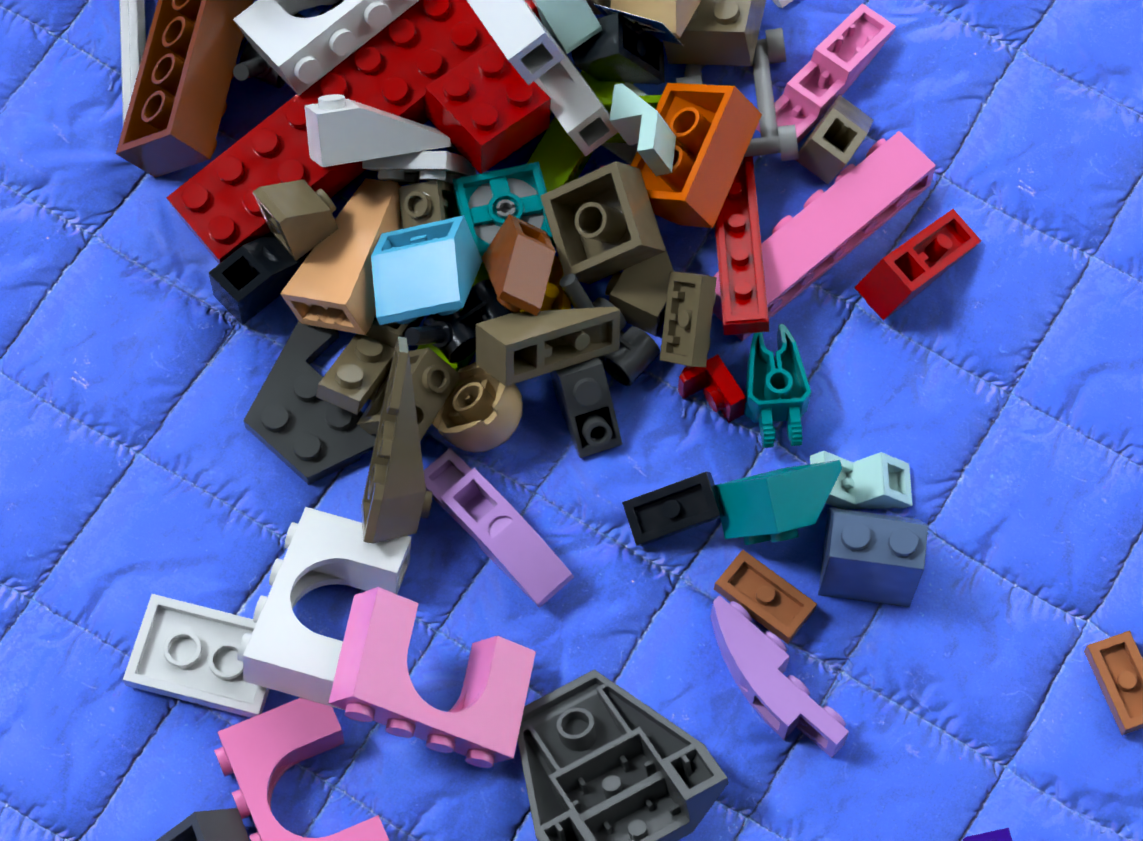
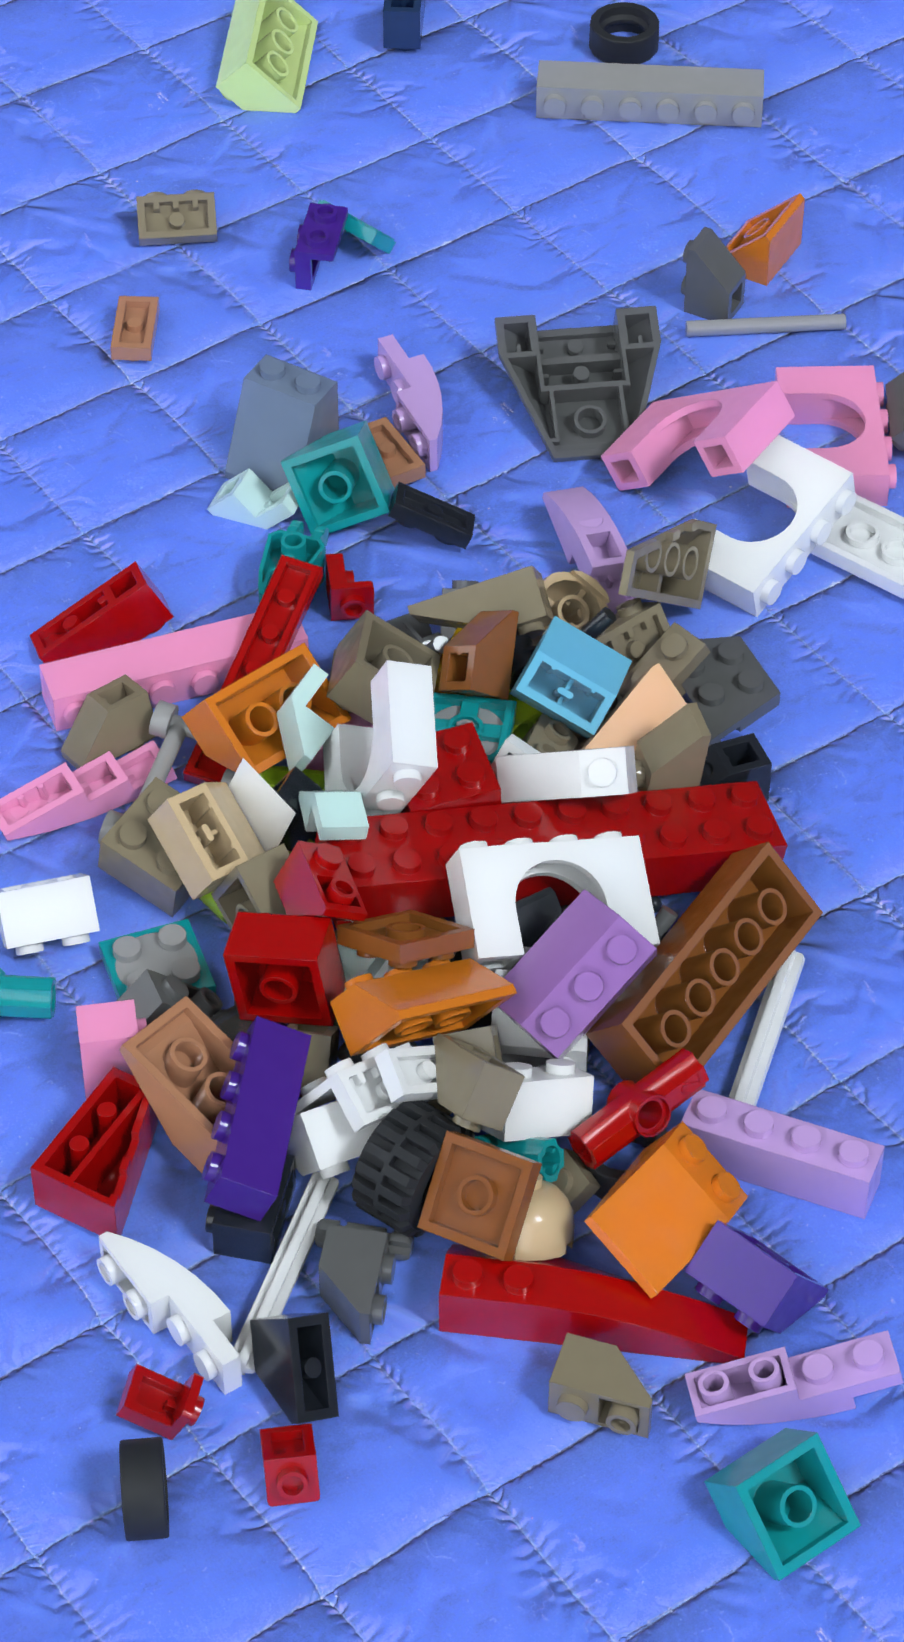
camera: 155 degrees left, 20 degrees down
dark tan bracket [660,271,717,368] -> none

